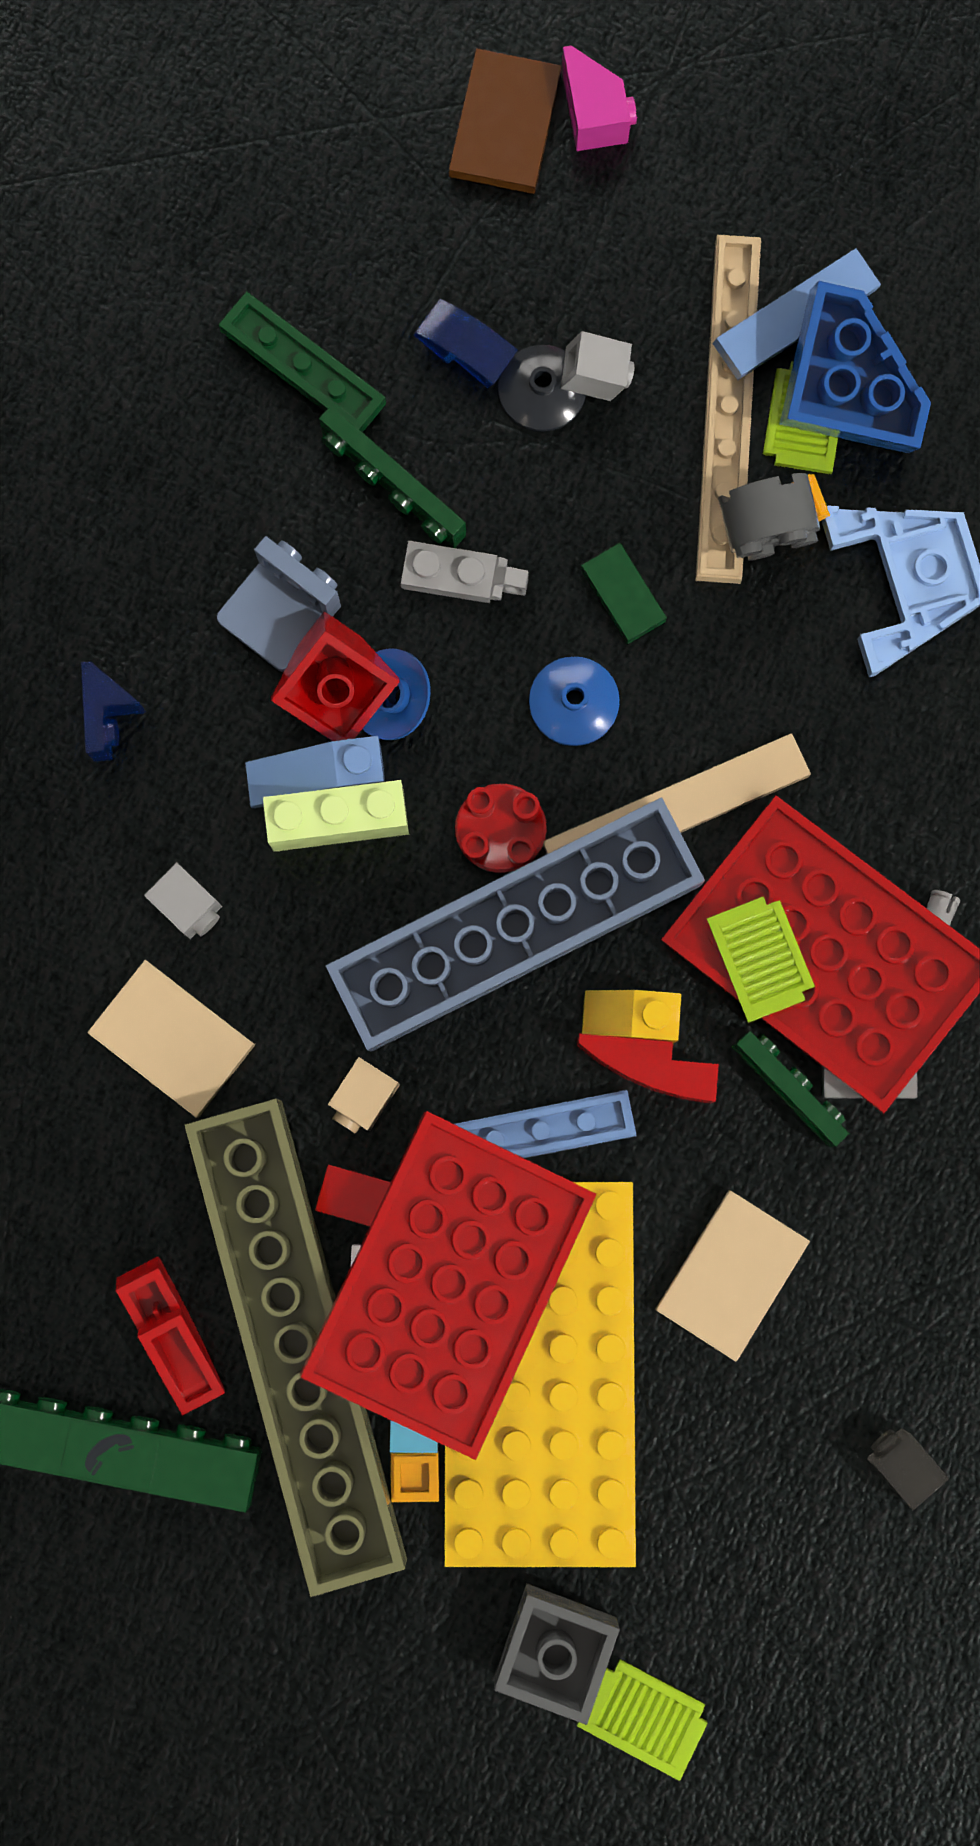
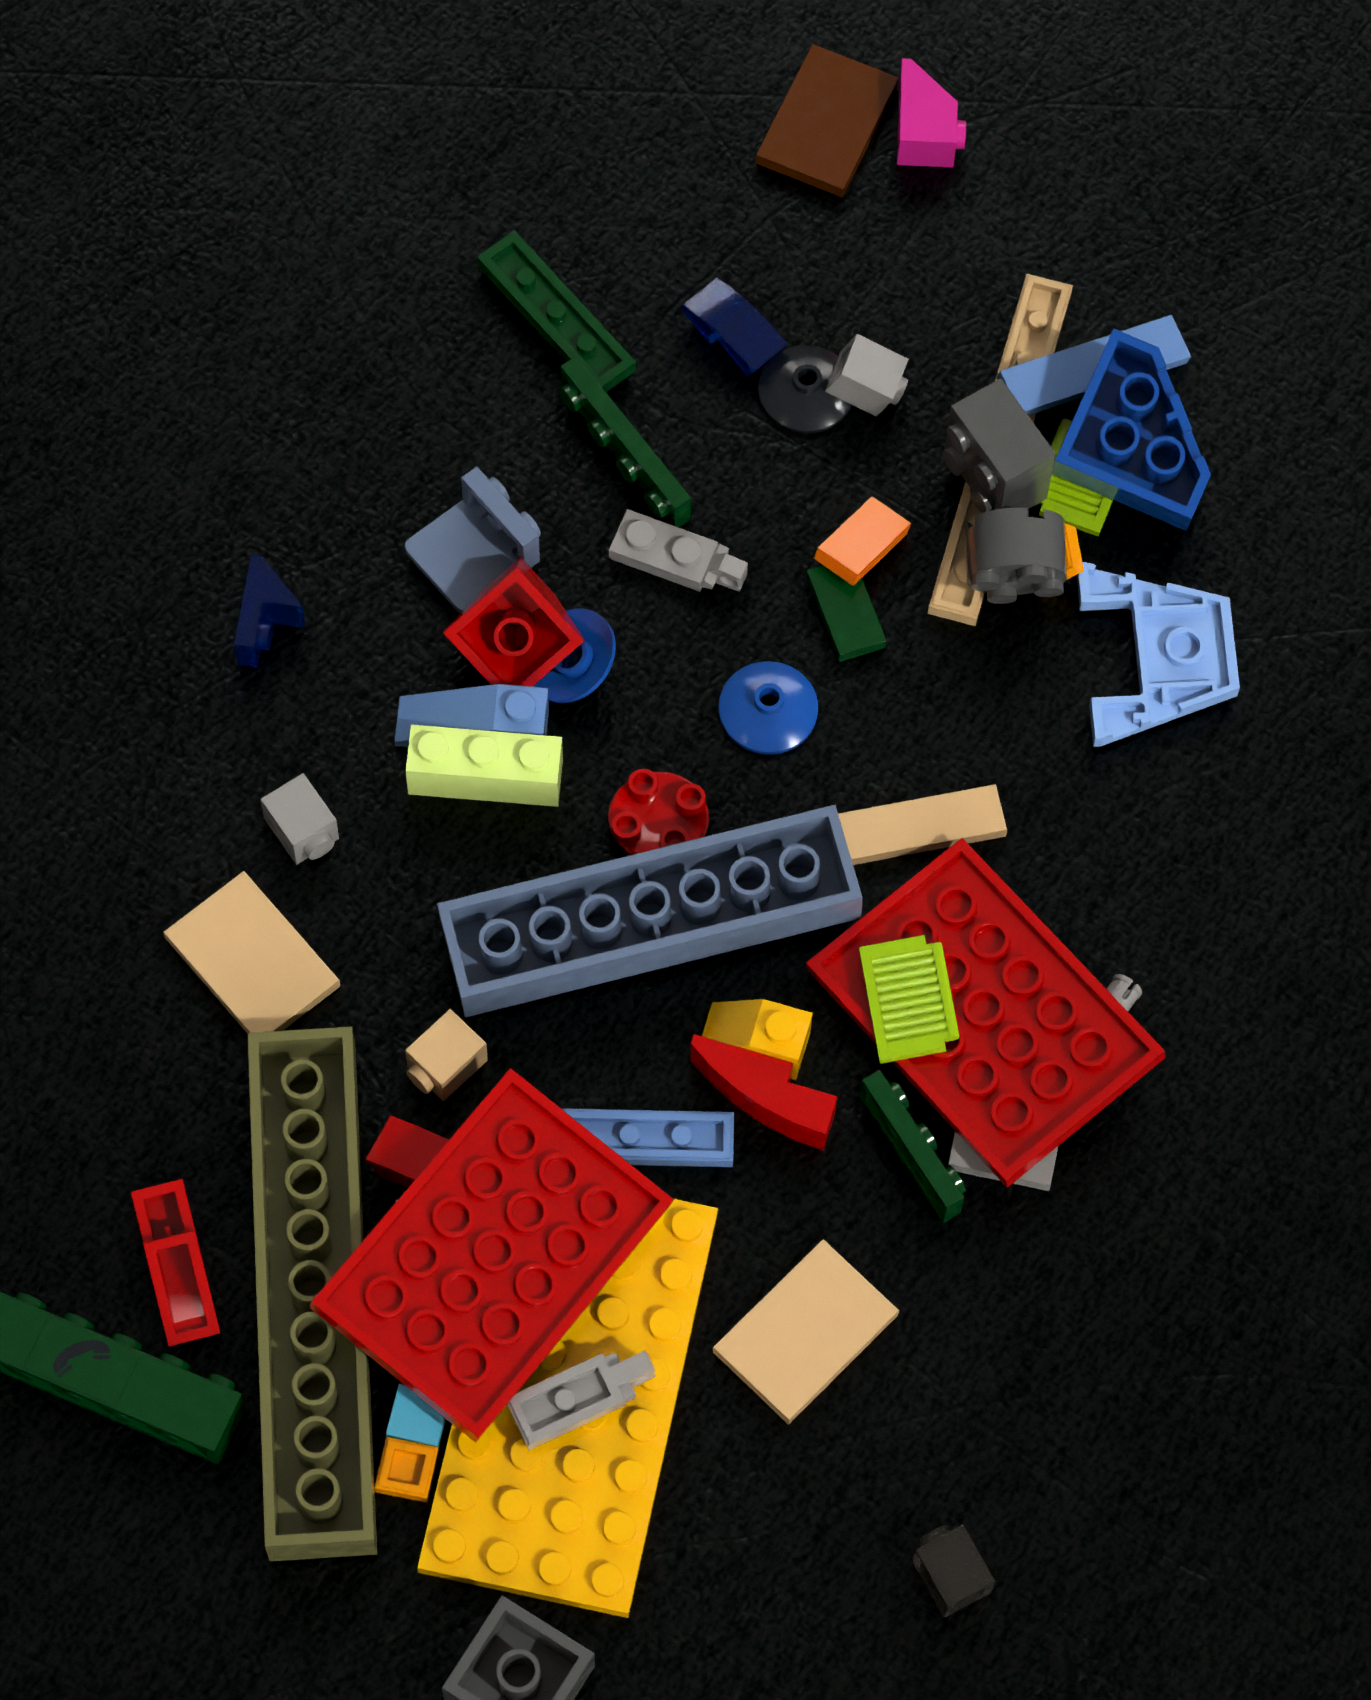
camera: 10 degrees right, 15 degrees down
none -> light grey hinge [507,1350,656,1451]
none -> tile [814,496,911,586]
none -> dark grey brick [943,378,1056,513]

